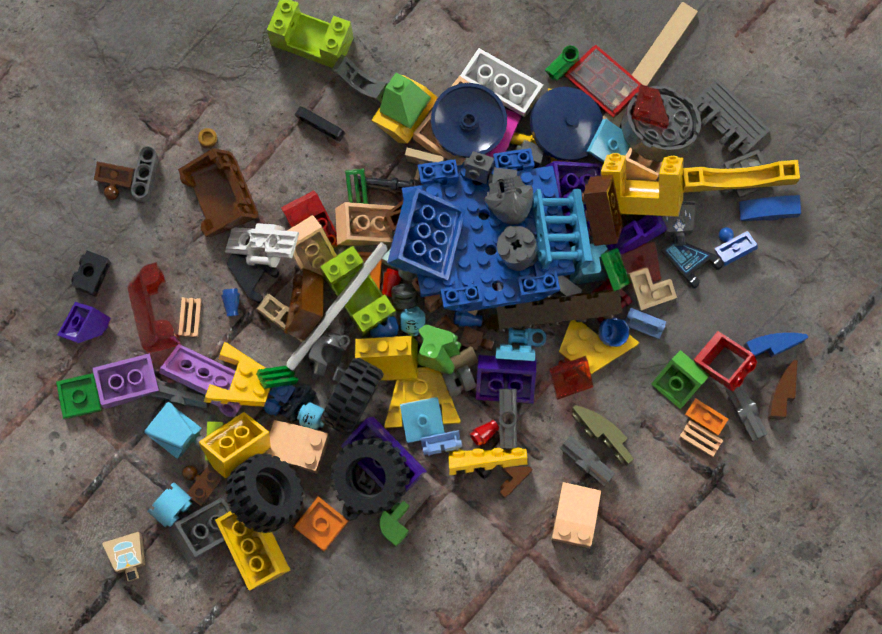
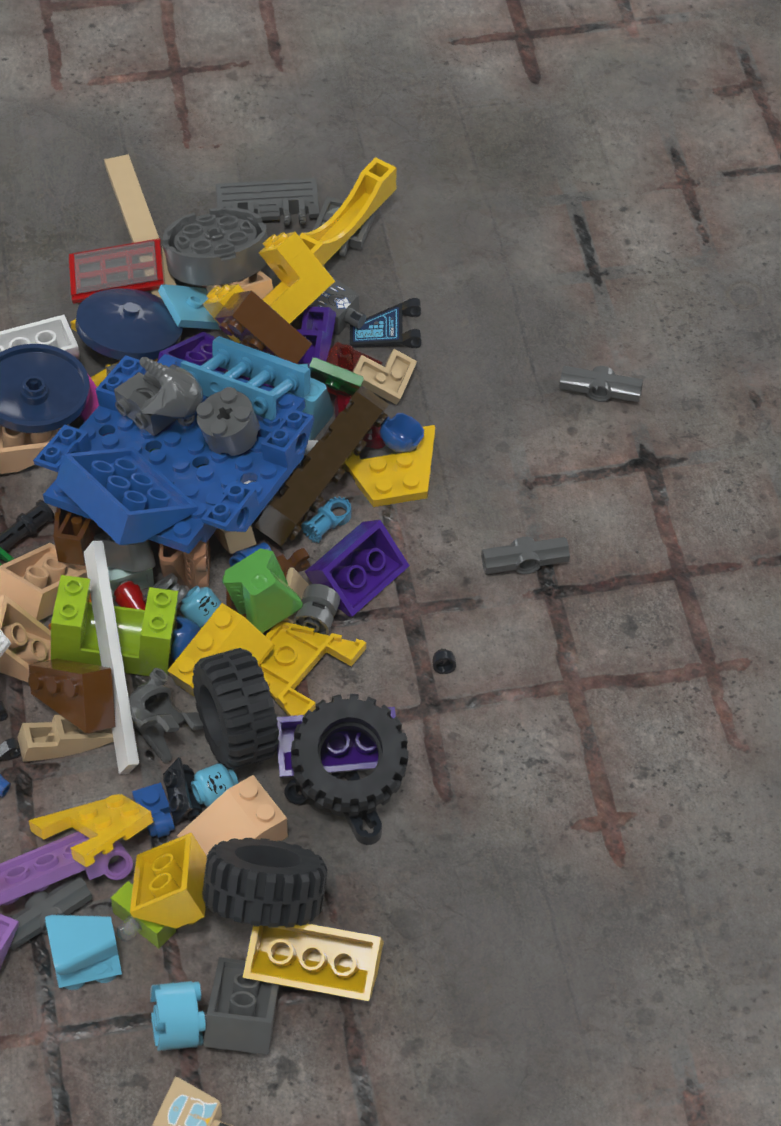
camera: 55 degrees left, 25 degrees down
reddish brown plate [182,463,224,506] -> none
green tile [256,366,298,389] -> none
orange tile [294,497,349,552] -> none
bright green brick [380,500,410,547] -> none
medium azure plate [400,397,445,443] -> none
tan tile [405,148,445,182] -> none
medium blue hinge [421,430,462,456] -> none
yellow wing [449,447,527,475] -> none
dark grey brick [463,151,495,184] -> none
red cone [470,420,499,446] -> none
medium azure plate [496,344,535,361] -> none
dark grey piece [499,389,517,448] -> none
reddish brown slope [499,467,533,499] -> none
green piece [545,45,579,82] -> none
clear red tile [549,356,593,400] -> none
light nougat slope [551,482,601,548] -> none
olive slope [572,405,634,466] -> none
medium blue hinge [625,308,666,339] -> none
clear red wing [632,84,669,129] -> none
bright green slope [651,350,710,409] -> none
light nougat tile [679,420,723,457] -> none
orange plate [685,398,728,436] -> none
red window [694,331,757,391] -> none
plate [715,227,758,266] -> none
blue slope [739,195,801,221] -> none
blue slope [744,333,808,358] -> none
reddish brown slope [768,360,798,420] -> none

